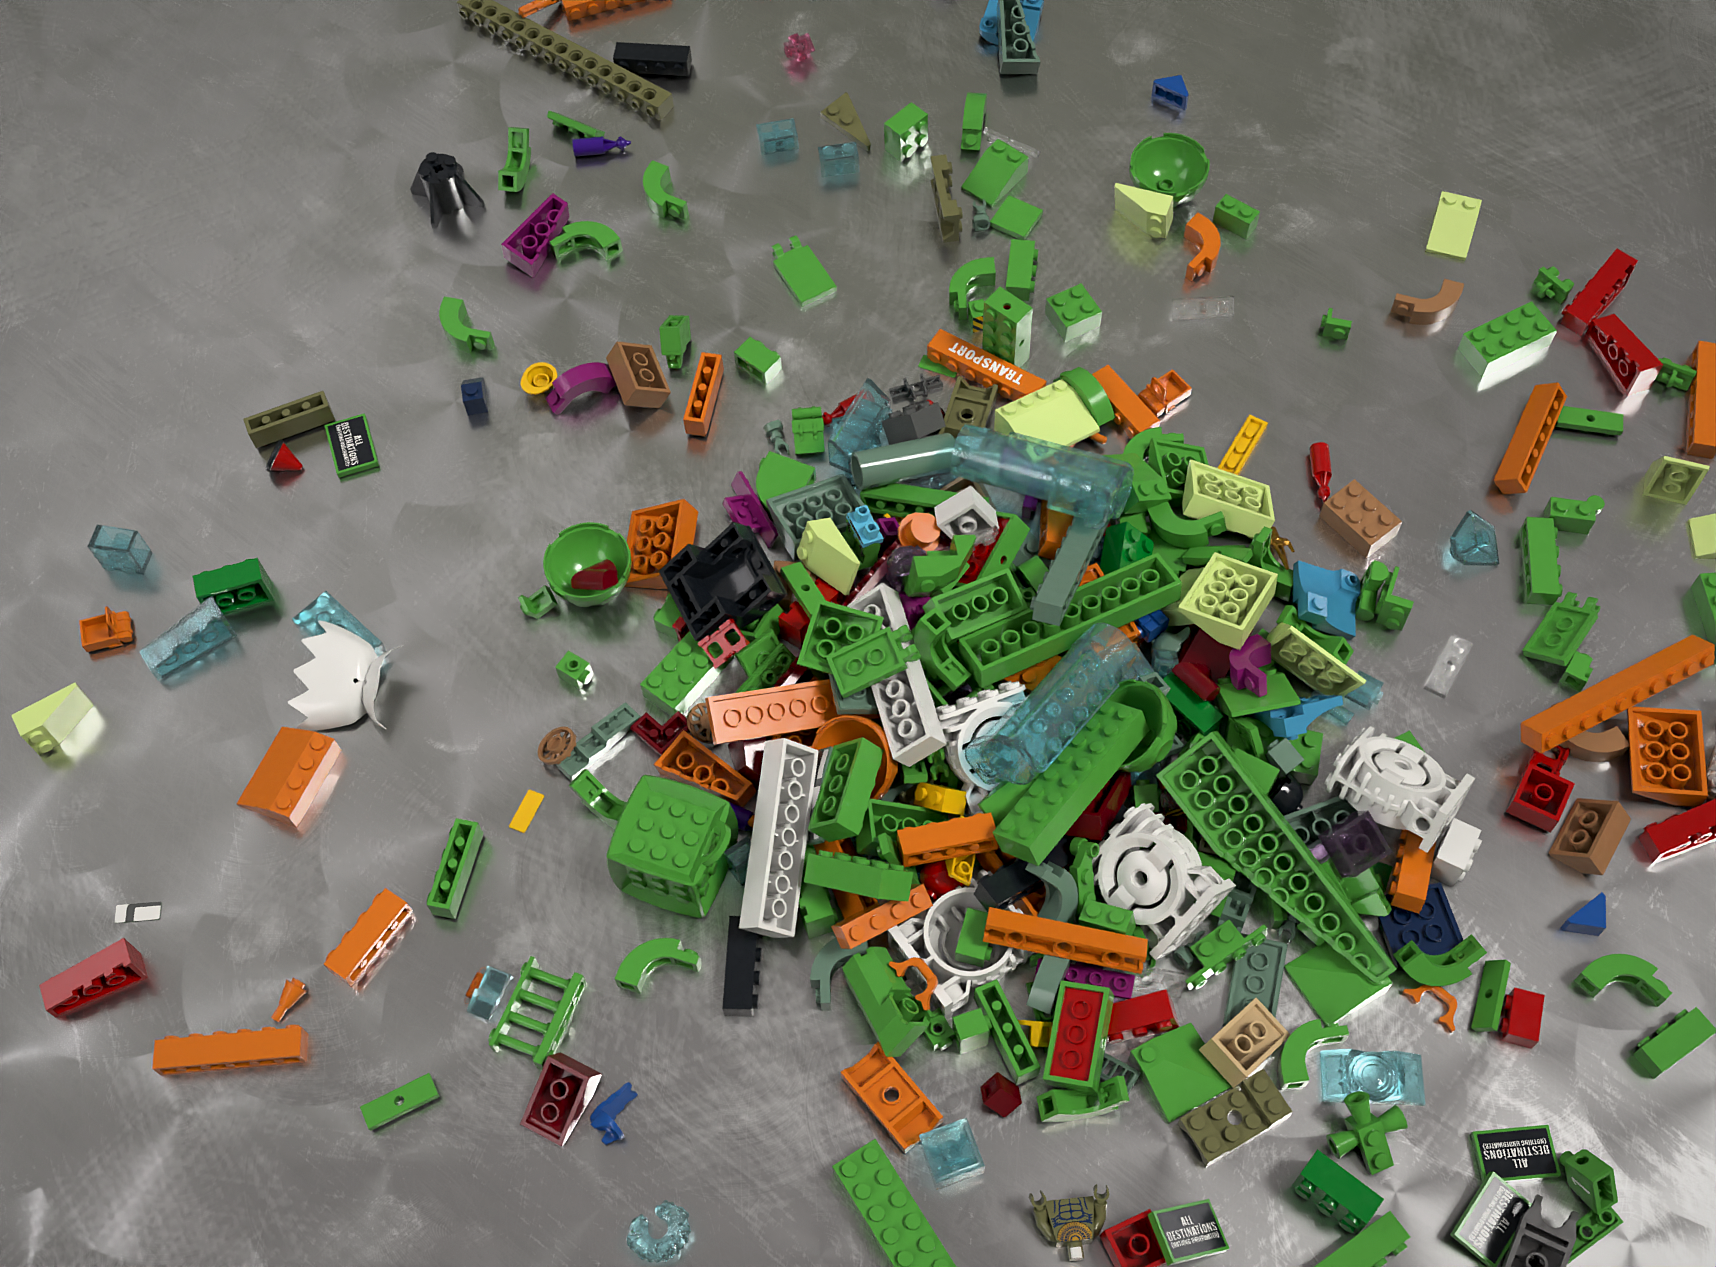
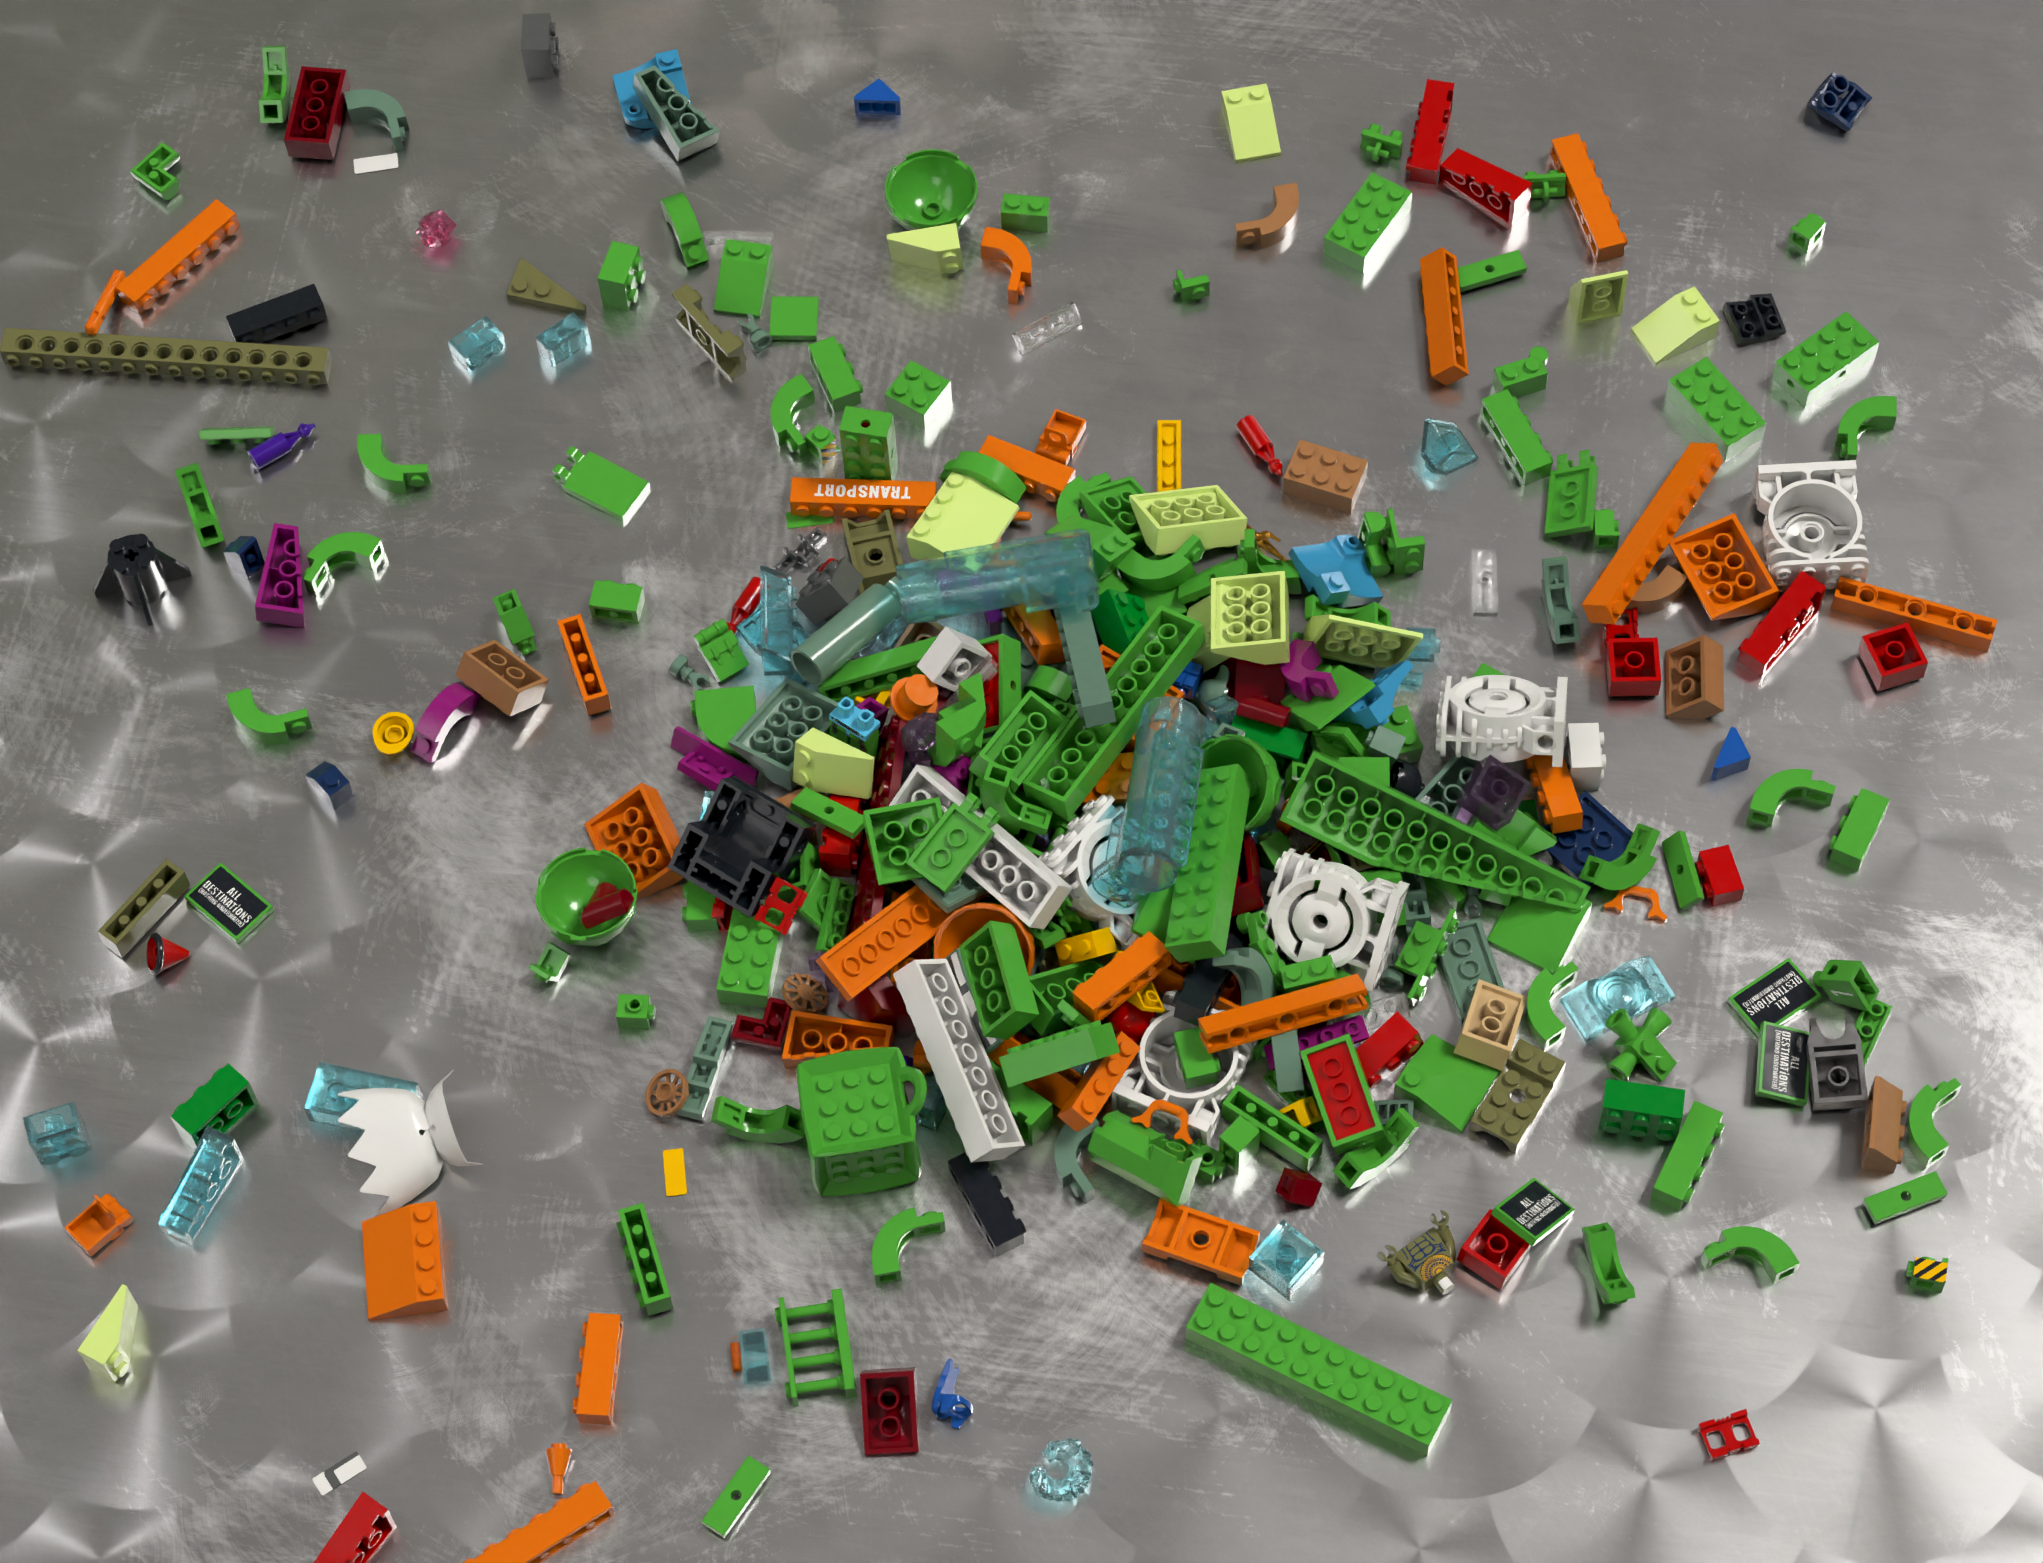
camera: 30 degrees left, 0 degrees up
none -> dark blue slope [223,536,265,580]
none -> sand green arch [1541,556,1580,644]

